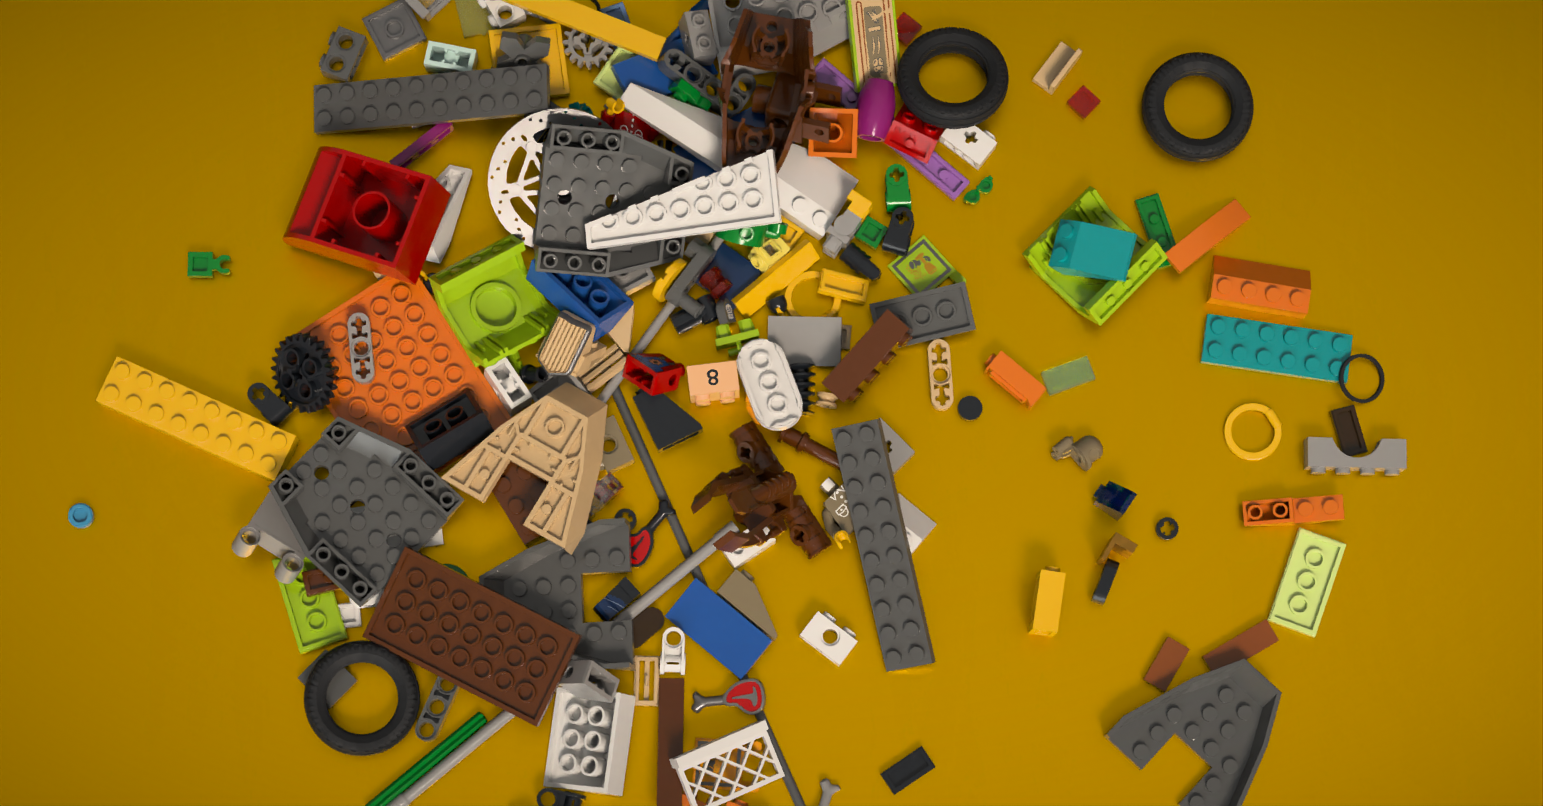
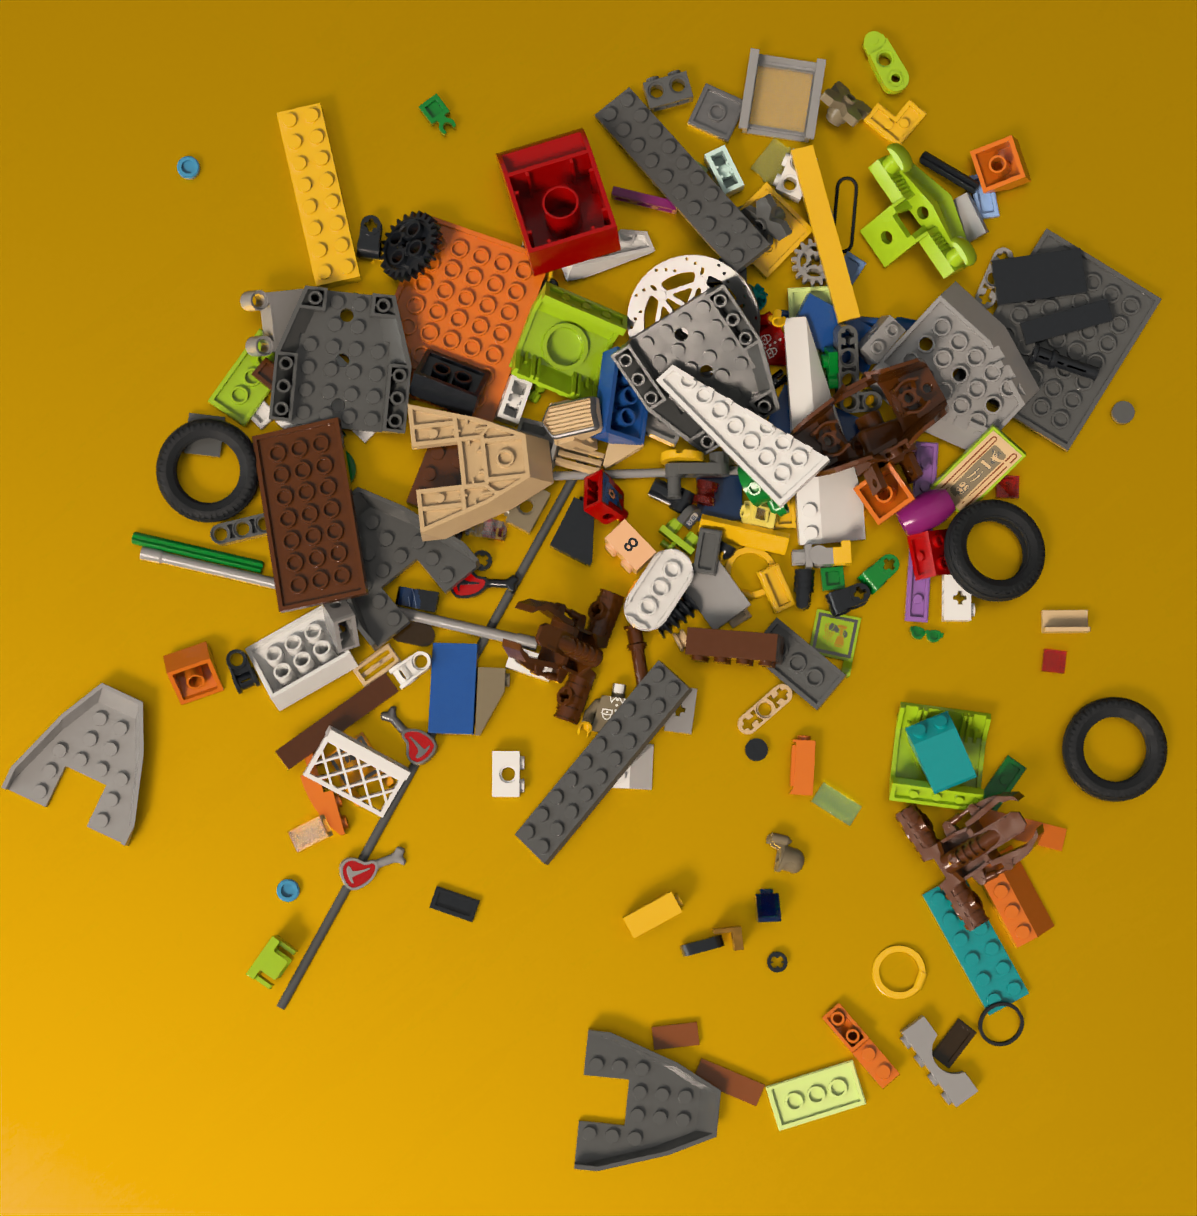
camera: 55 degrees right, 5 degrees up
light grey beam [347,313,376,385] -> none
black pin [519,364,549,384] -> none
none -> dark grey tile [693,527,723,576]
none -> reddish brown piece [895,791,1044,931]

